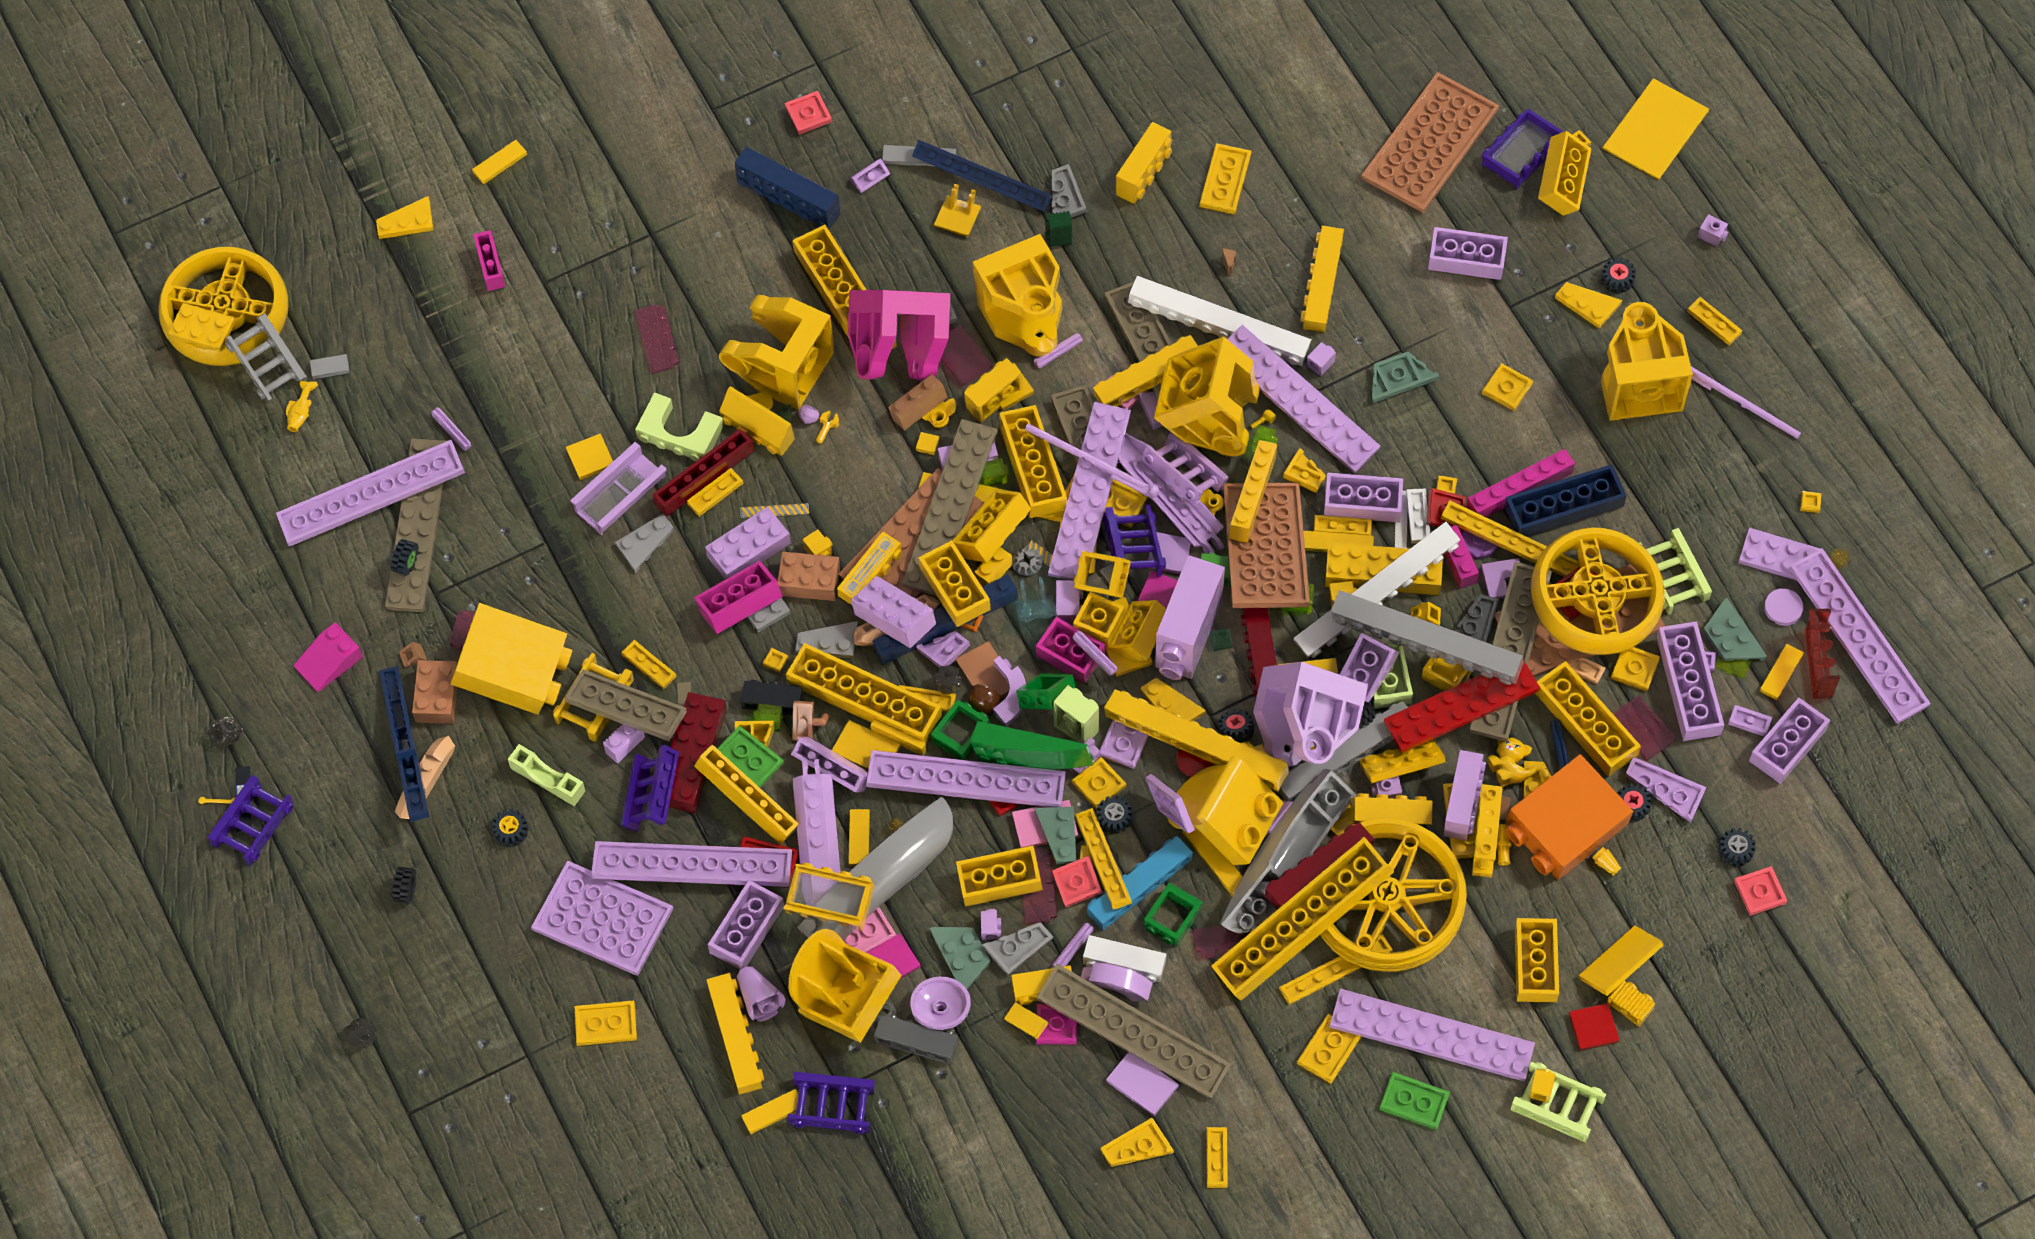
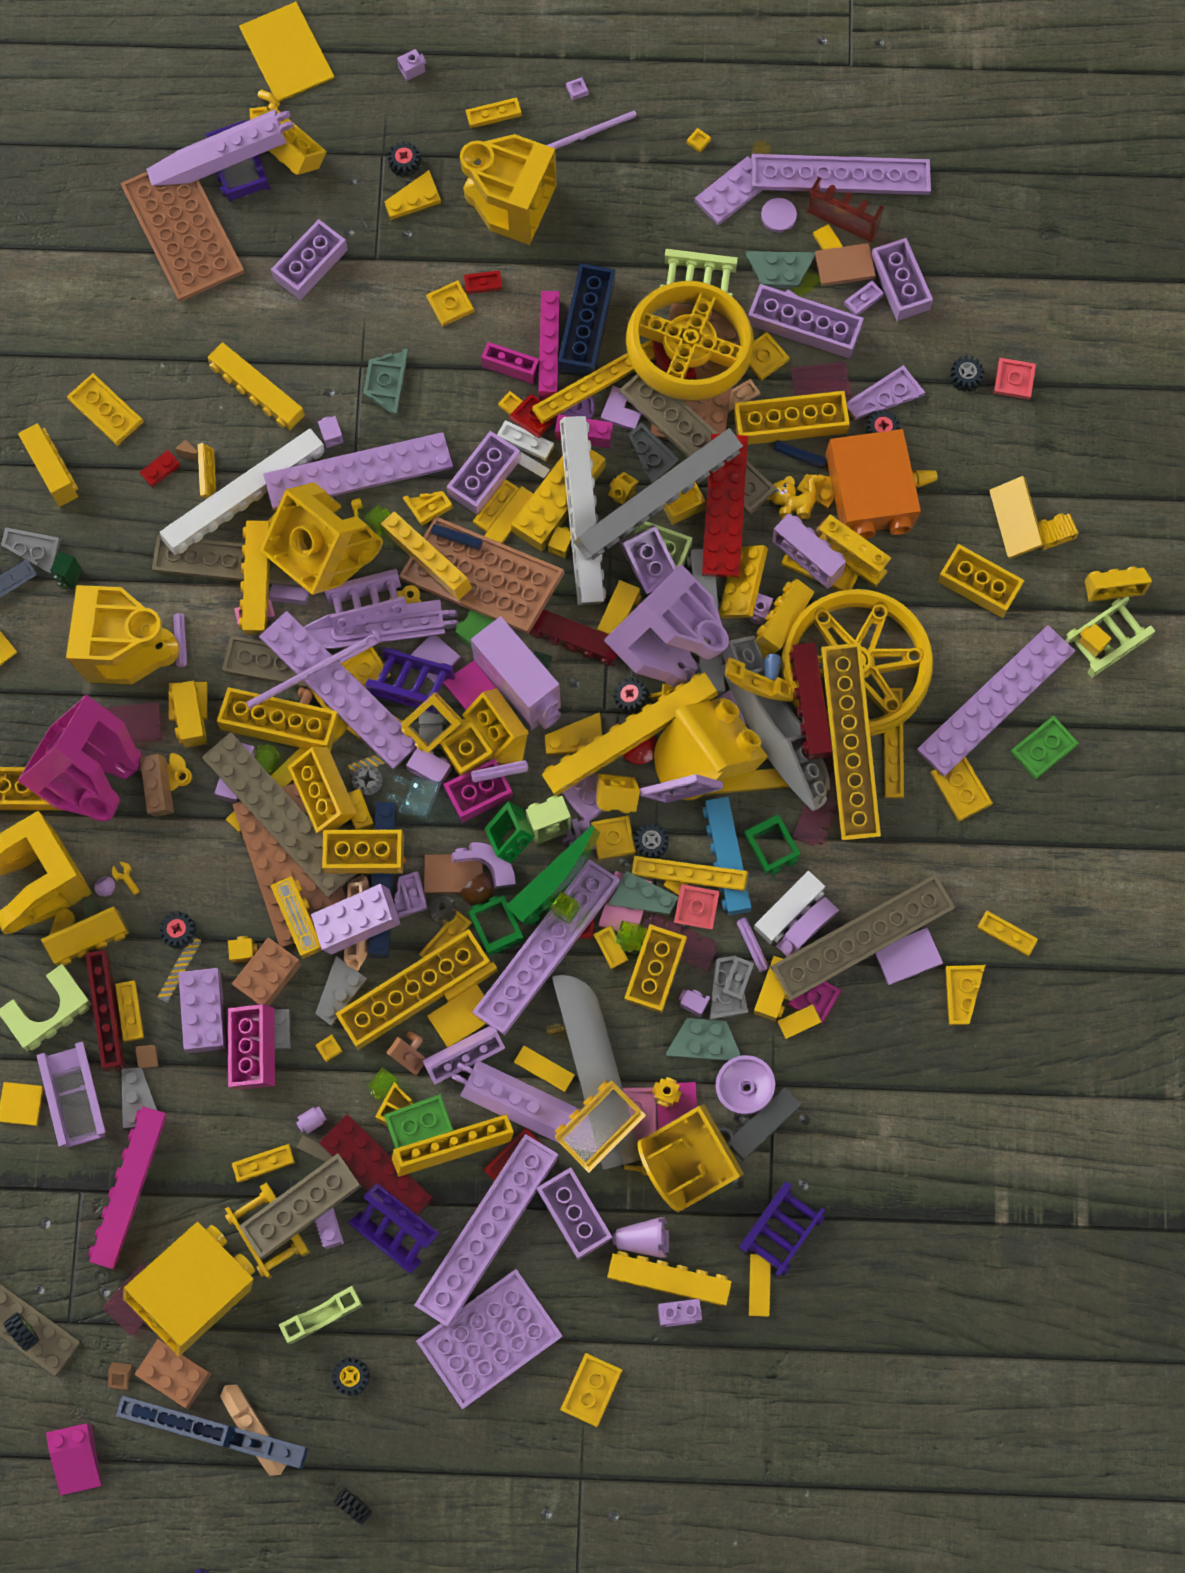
camera: 60 degrees left, 10 degrees up
black brick [741,680,803,715] -> none
yellow tile [916,432,939,455] -> none
red tile [1569,1003,1619,1051] -> none
none -> dark pink brick [88,1106,168,1269]
none -> medium nougat slope [136,1045,158,1068]
none -> red plate [139,450,181,488]
none -> lavender hinge [147,109,294,186]
none -> black wheel [159,911,197,949]
none -> yellow tile [198,443,216,499]
none -> yellow arm [258,90,280,110]
none -> lavender brick [296,1106,327,1134]
none -> nougat arm [297,687,312,705]
none -> dark blue axle [431,524,483,549]
none -> red plate [464,270,502,294]
none -> dark pink brick [481,342,539,384]
none -> clear neon green brick [550,891,580,925]
none -> lavender tile [566,77,589,101]
none -> yellow tile [593,925,629,969]
none -> yellow slope [596,773,640,813]
none -> clear neon green brick [615,920,648,952]
none -> yellow brick [652,1077,682,1108]
none -> lavender window [658,1299,702,1328]
none -> light grey plate [722,956,754,1001]
none -> yellow slope [725,657,794,702]
none -> medium blue cone [764,654,783,681]
none -> nougat tile [815,243,876,286]
none -> yellow slope [1085,566,1152,602]

